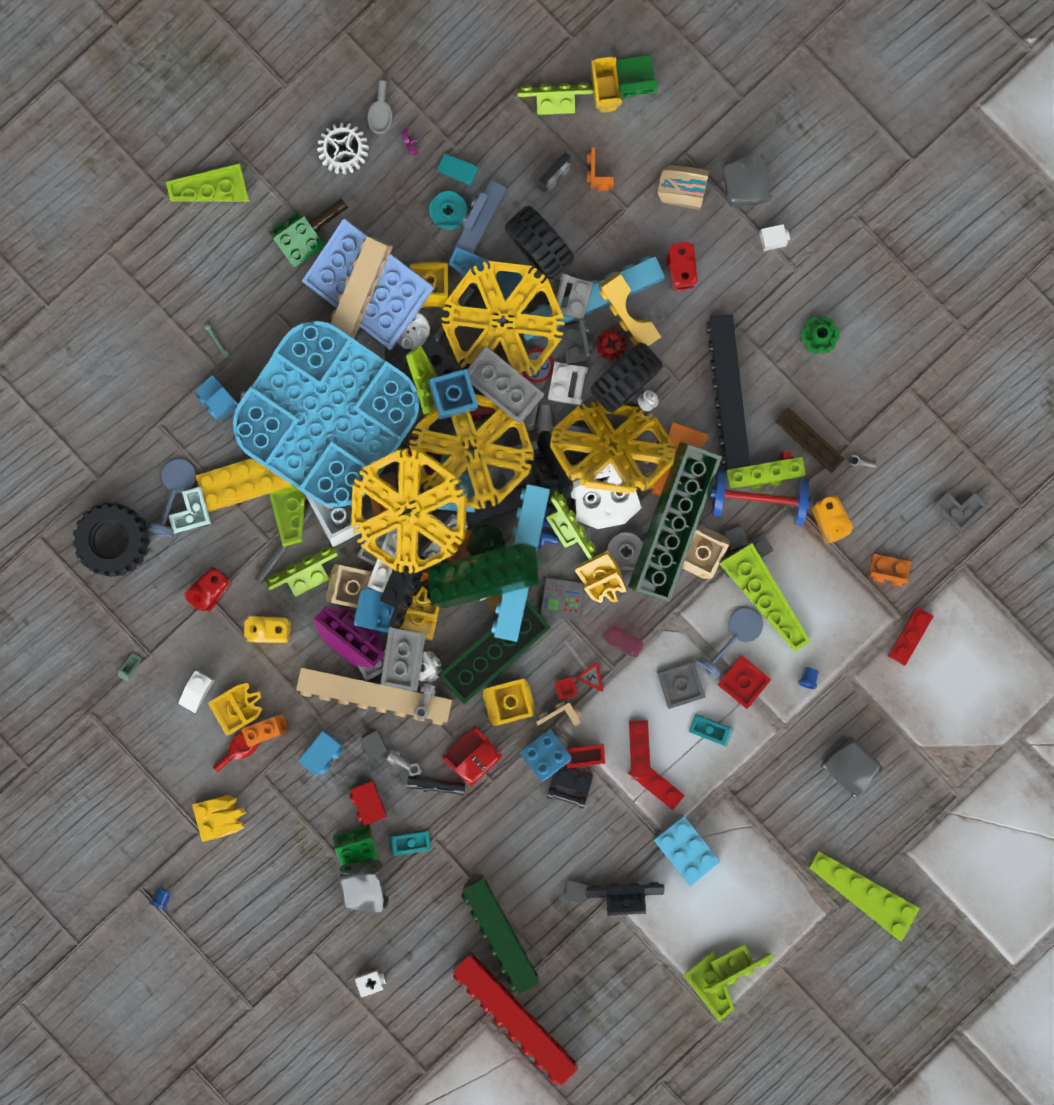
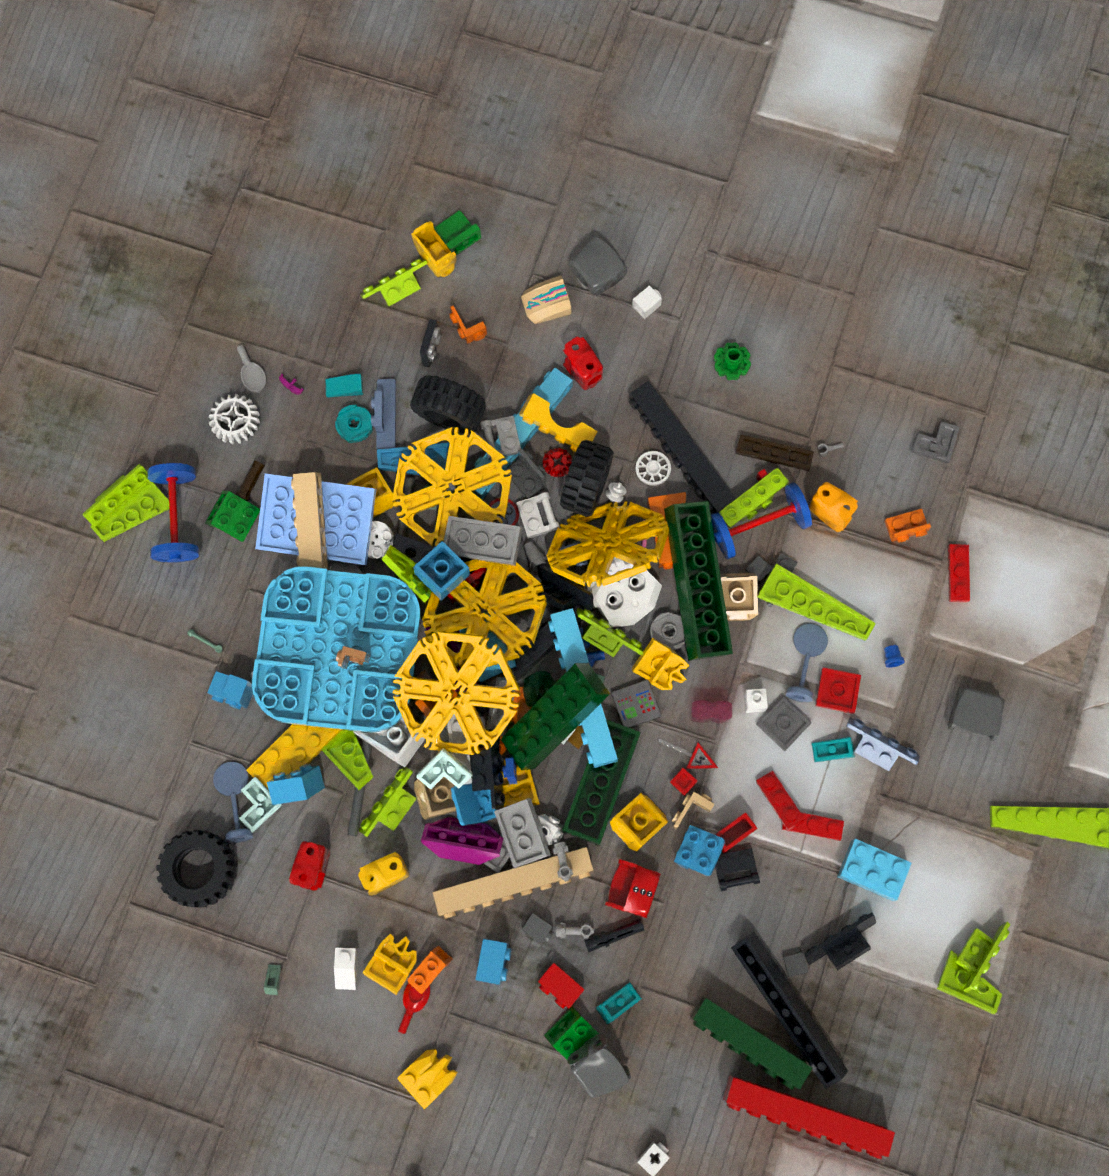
camera: 25 degrees left, 10 degrees down
none -> lime bracket [83,464,148,526]
none -> blue piece [147,463,200,562]
none -> dark azure brick [267,764,325,805]
none -> medium nougat bracket [336,646,371,669]
none -> light aqua brick [416,748,473,789]
none -> blue plate [503,758,517,784]
none -> white wheel [636,451,671,486]
none -> black brick [731,931,848,1089]
none -> white brick [744,689,768,713]
none -> bracket [846,717,920,771]

